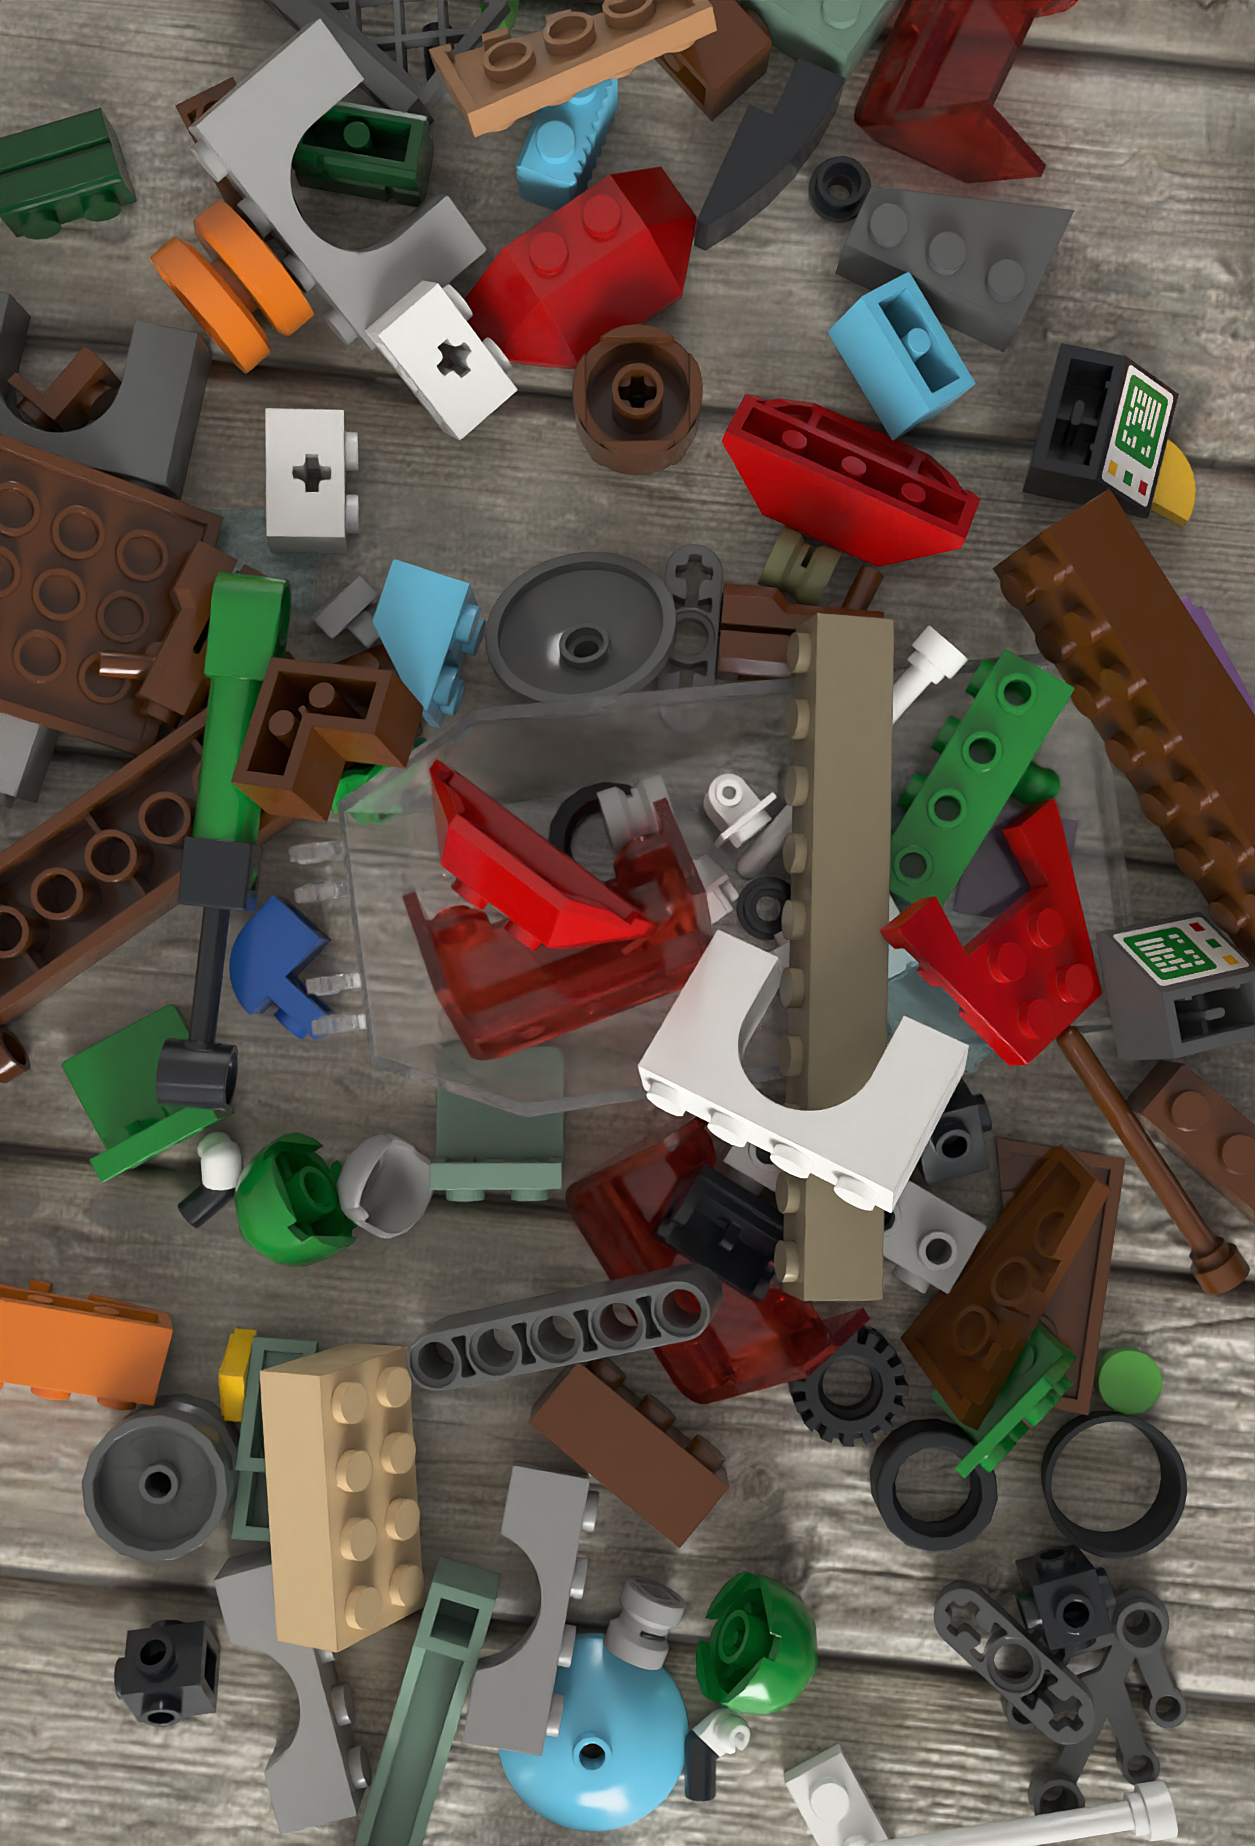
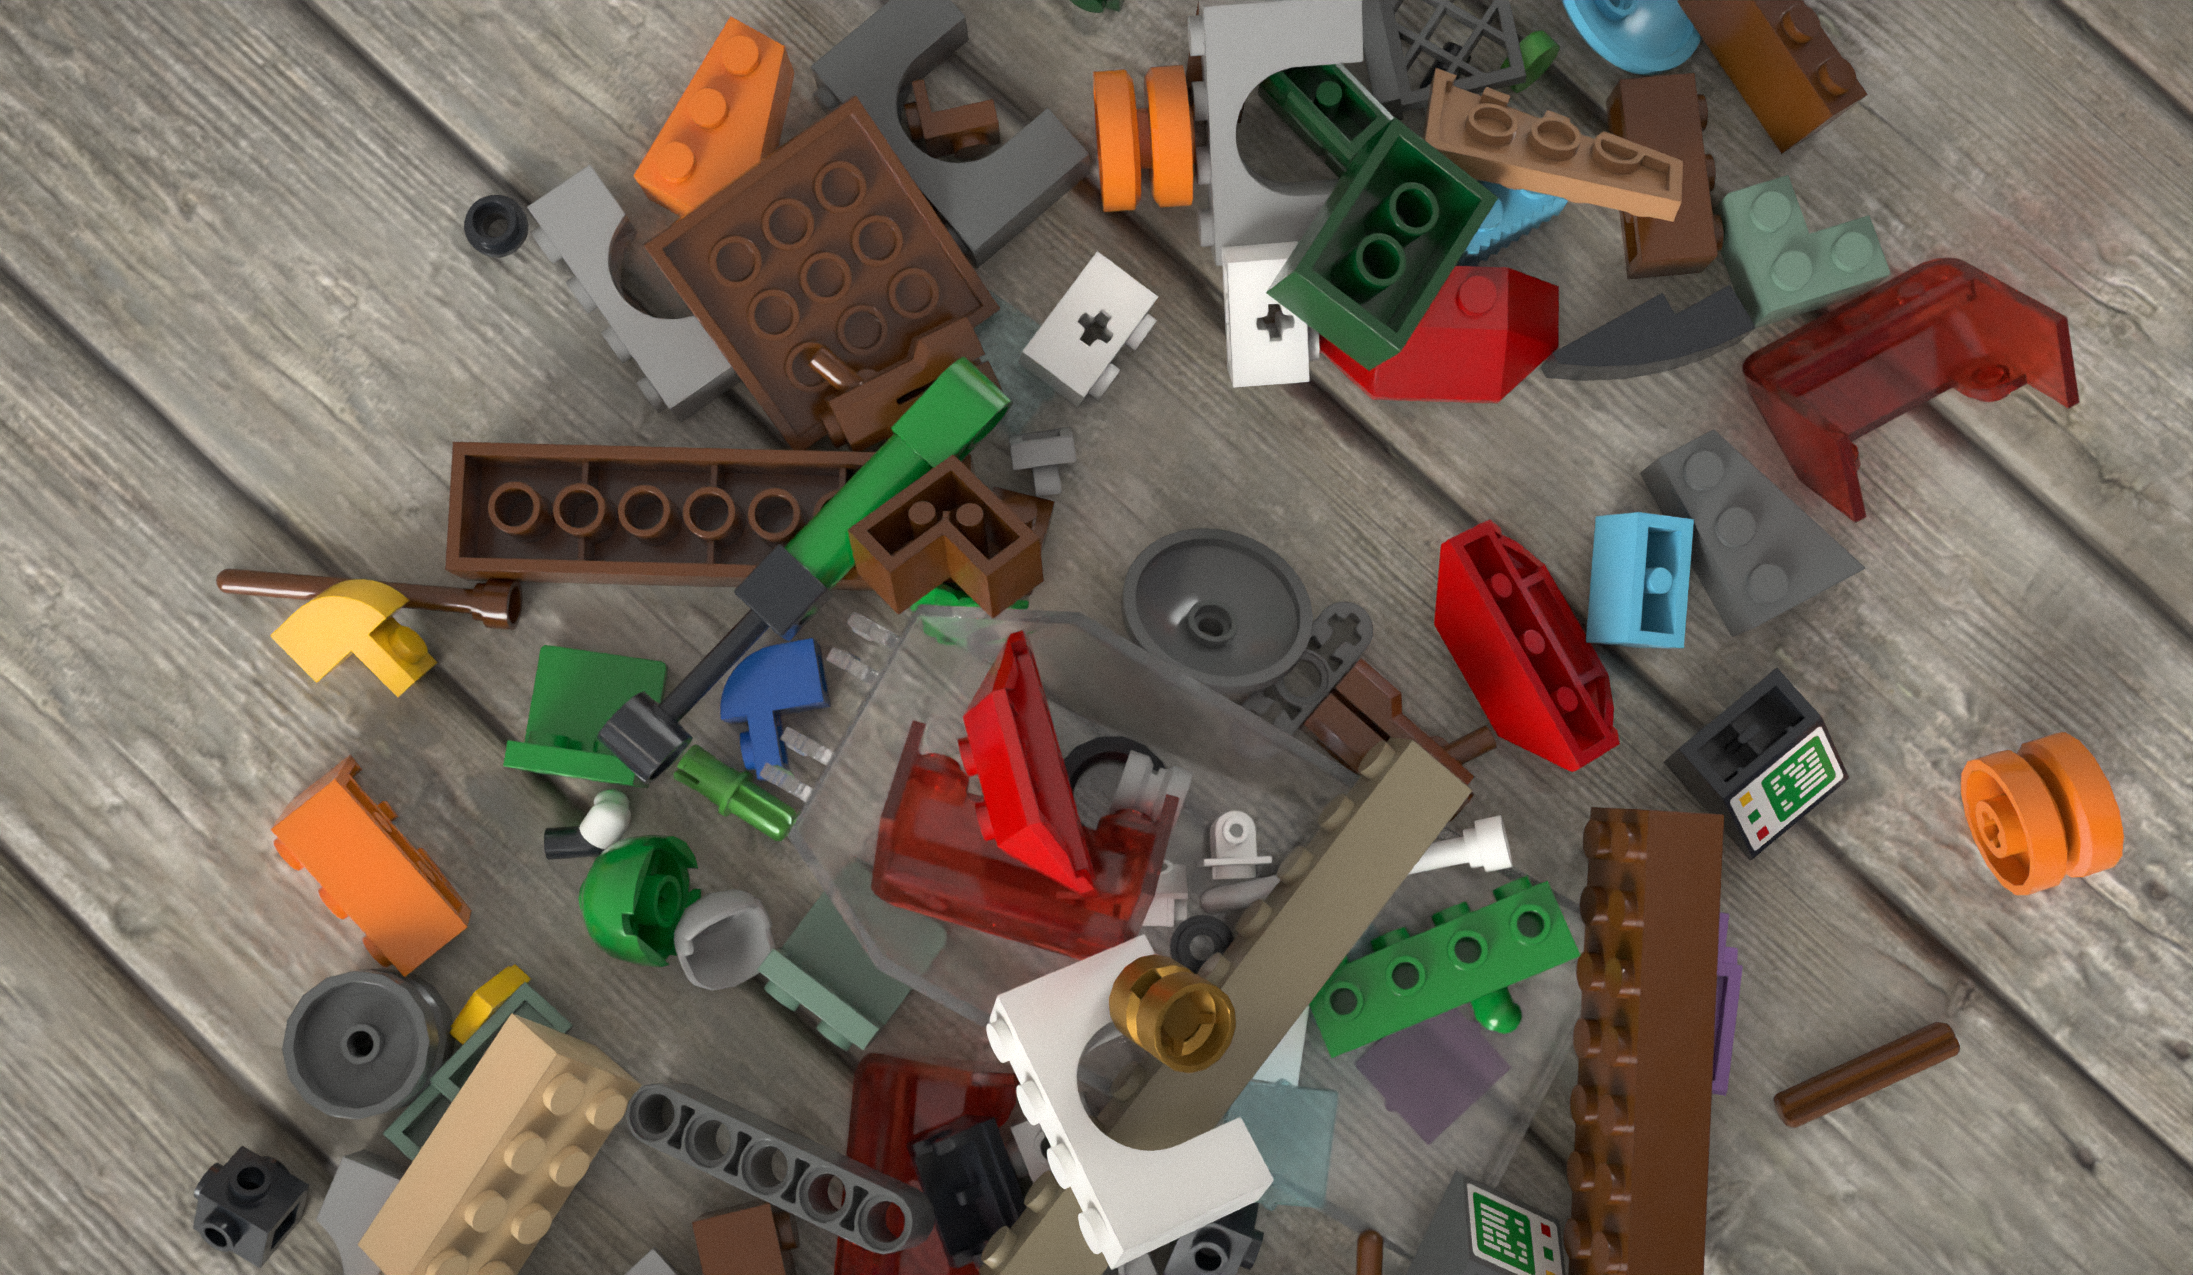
camera: 40 degrees right, 5 degrees down
medium azure slope [372,559,486,728] -> none
reddish brown brick [572,324,703,475] -> none
olive wheel [757,526,842,606] -> none
black plate [808,156,871,223] -> none
red wing [880,798,1103,1066] -> none
yellow tile [1151,440,1196,526] -> none
none -> bright green axle [674,744,798,841]
none -> pearl gold wheel [1109,954,1236,1074]
none -> dark green brick [1266,117,1498,371]

